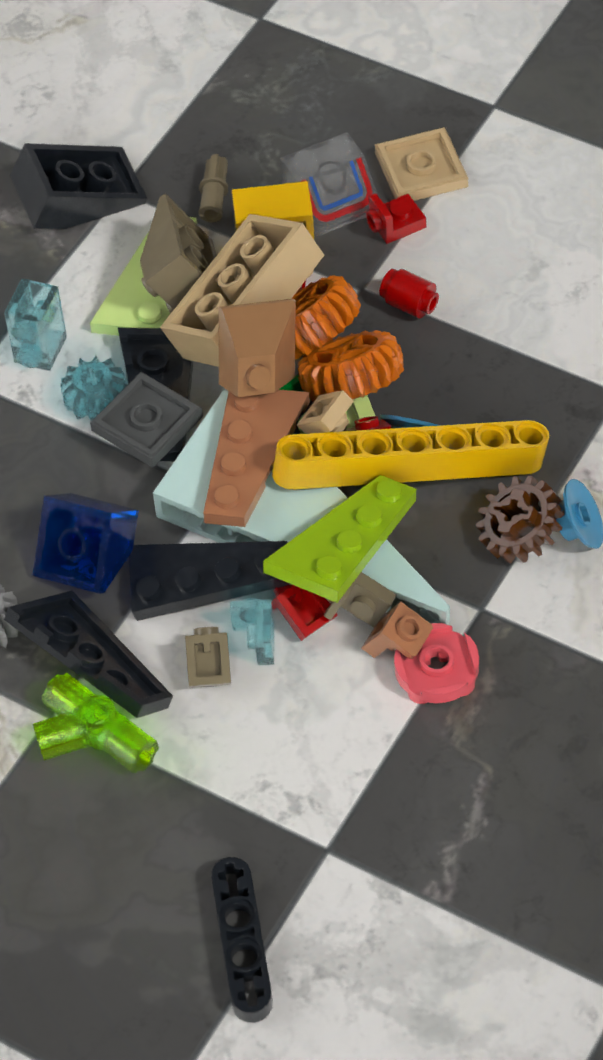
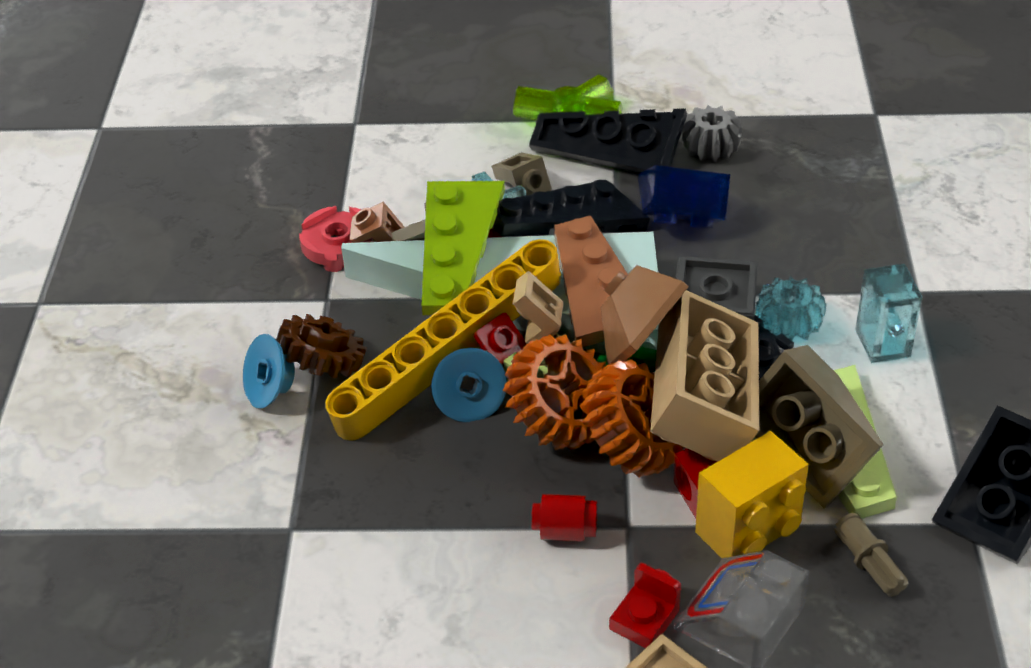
camera: 150 degrees right, 10 degrees down
black beam [211,857,273,1023] -> none

